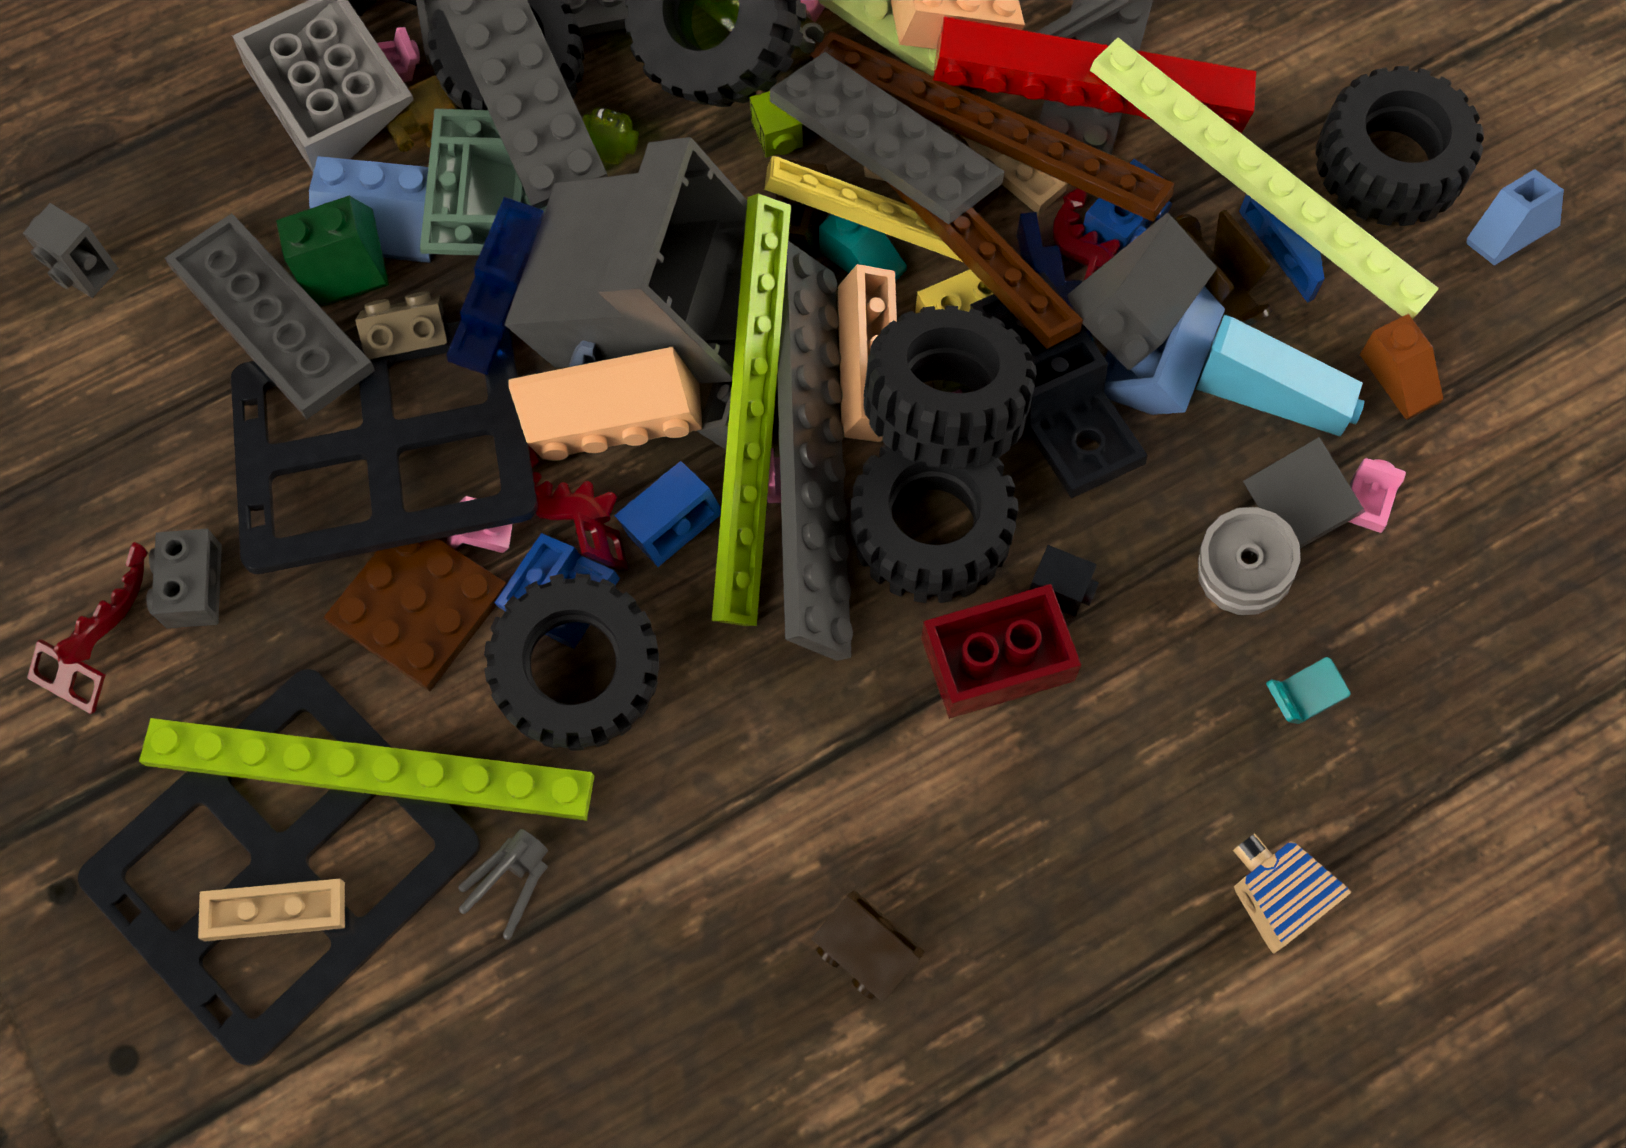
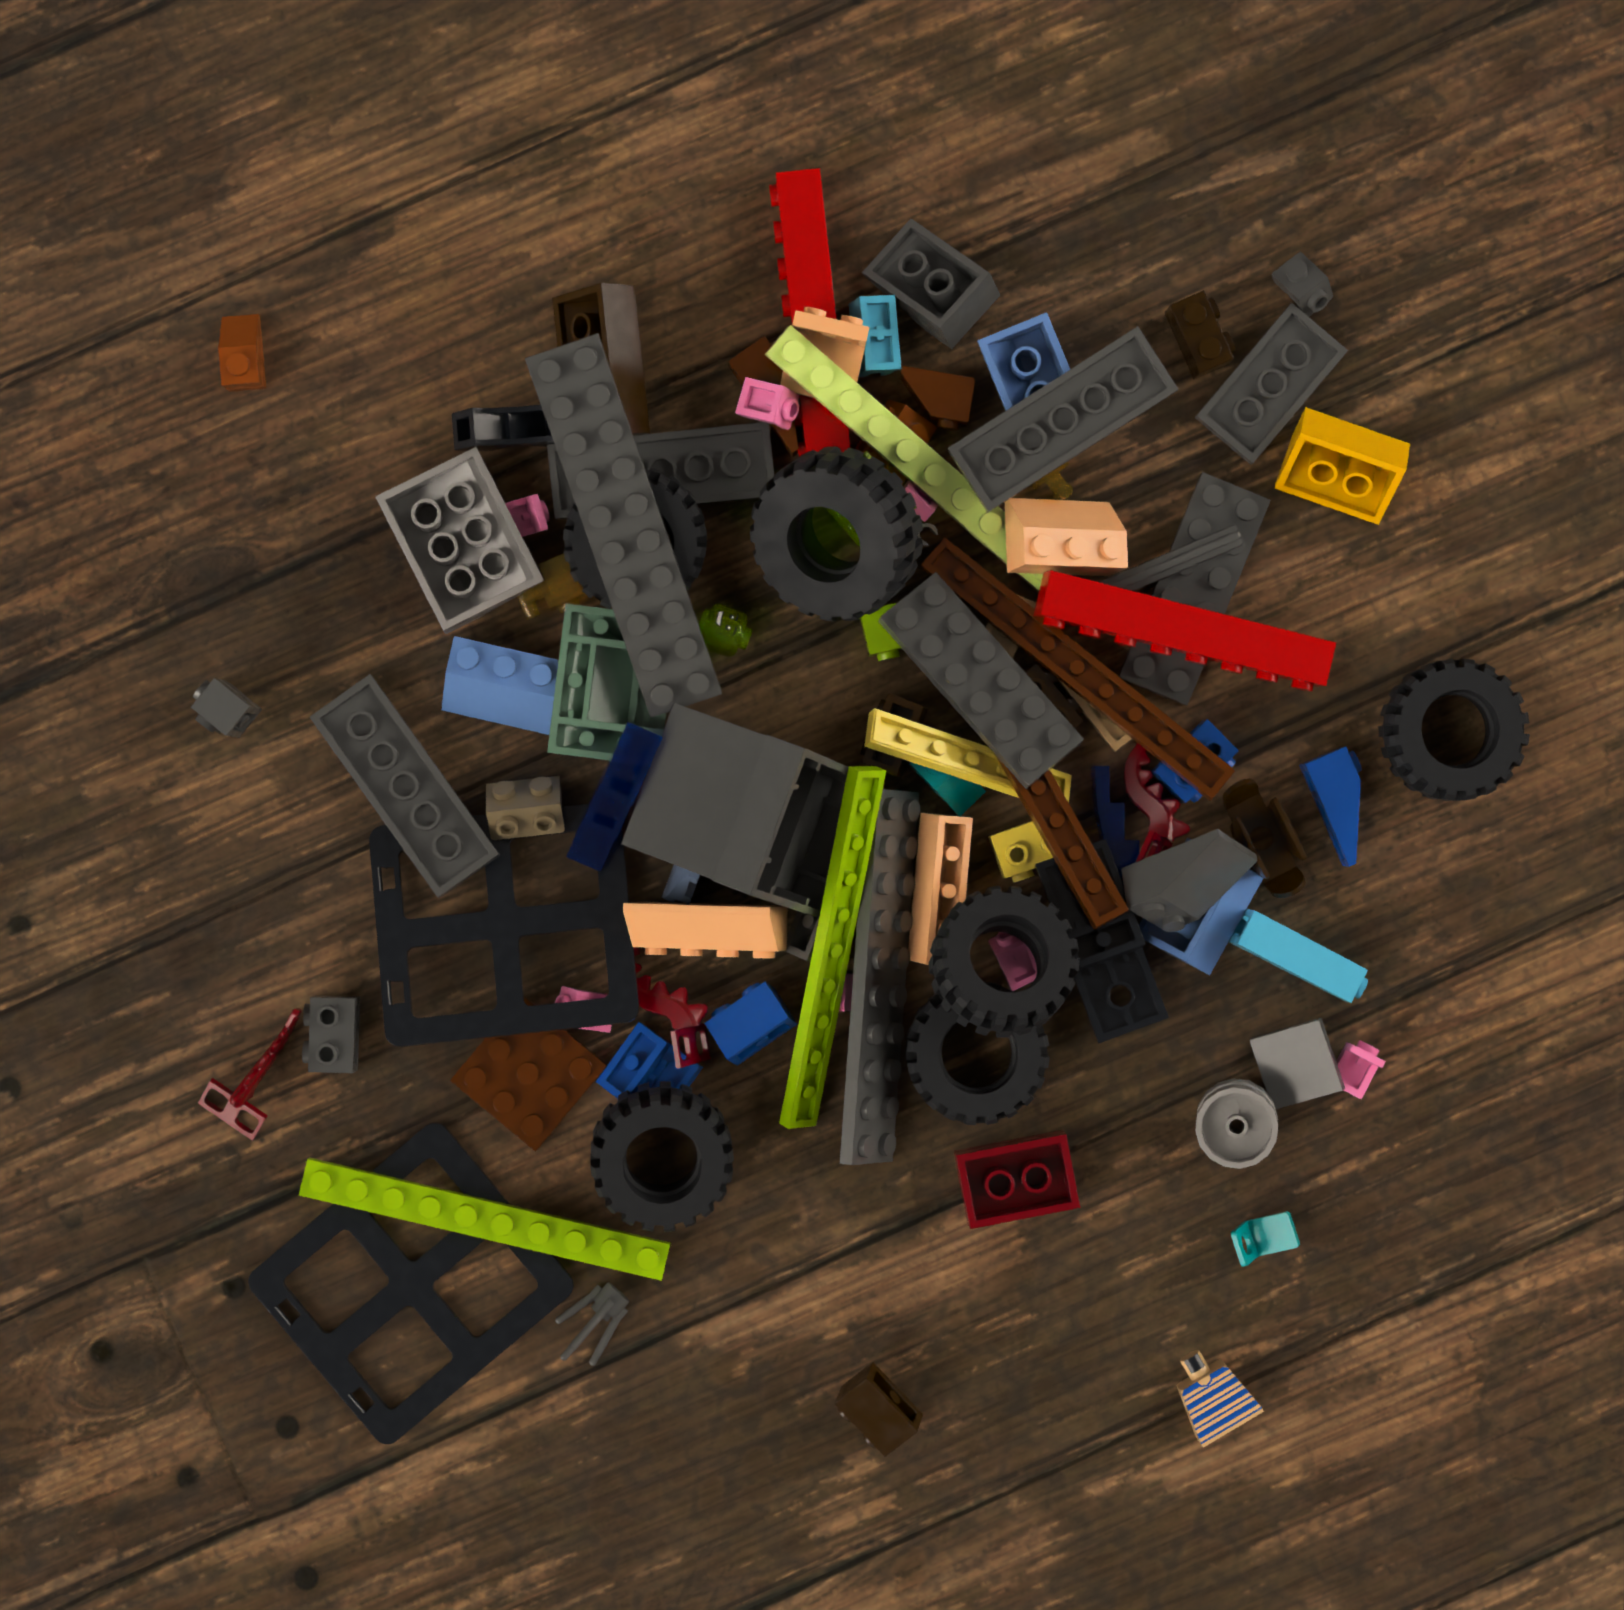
camera: 10 degrees right, 20 degrees up
tan plate [198,879,345,941] -> none
dark green slope [276,195,389,308] -> none
black brick [1029,545,1099,617] -> none
yellowish green plate [1090,38,1439,319] -> none
dark orange slope [1360,314,1443,420] -> none
medium blue slope [1467,169,1564,265] -> none

